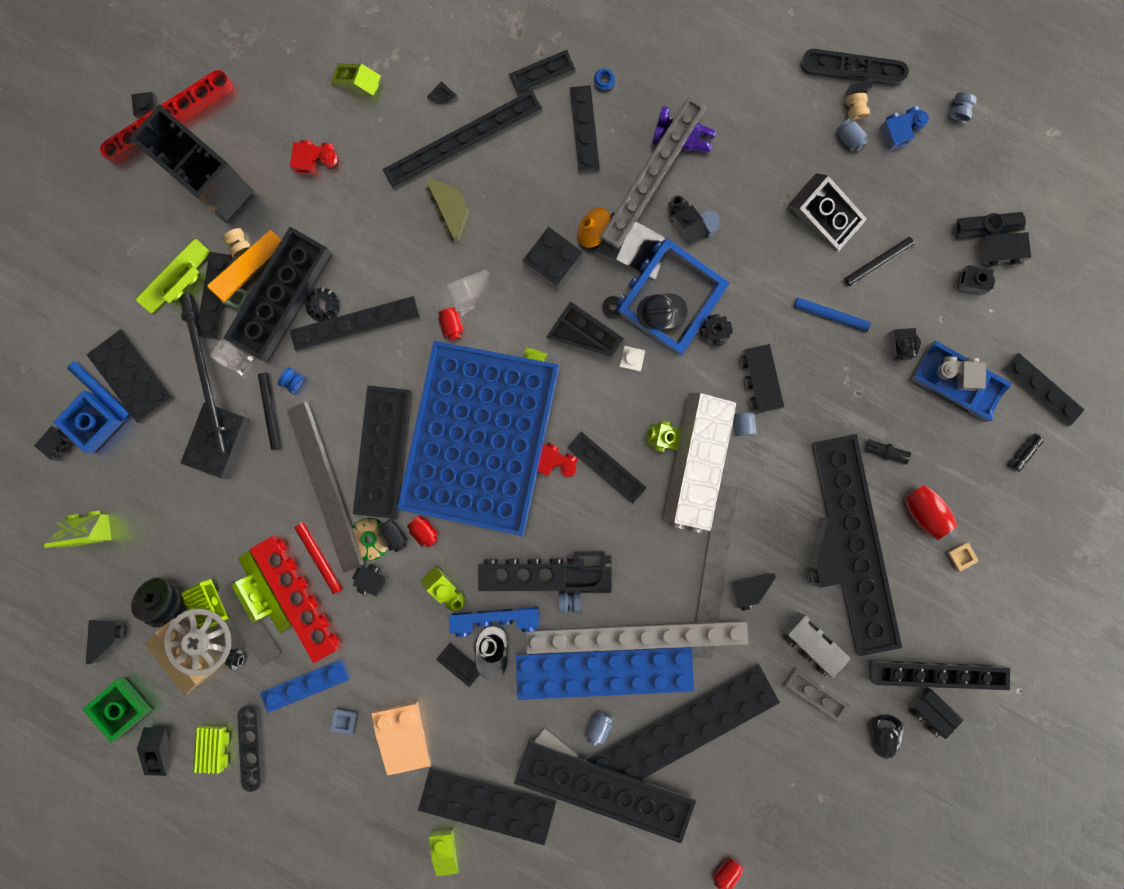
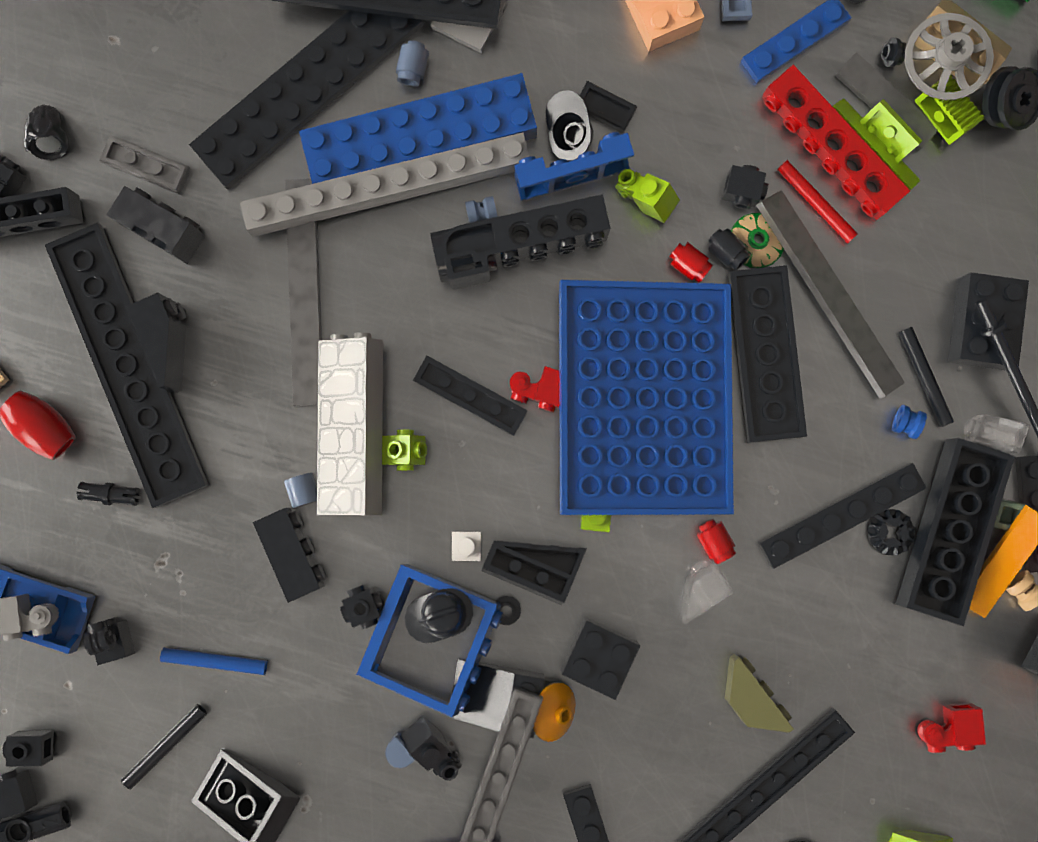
camera: 170 degrees right, 0 degrees up
black slope [729,573,776,611] -> none

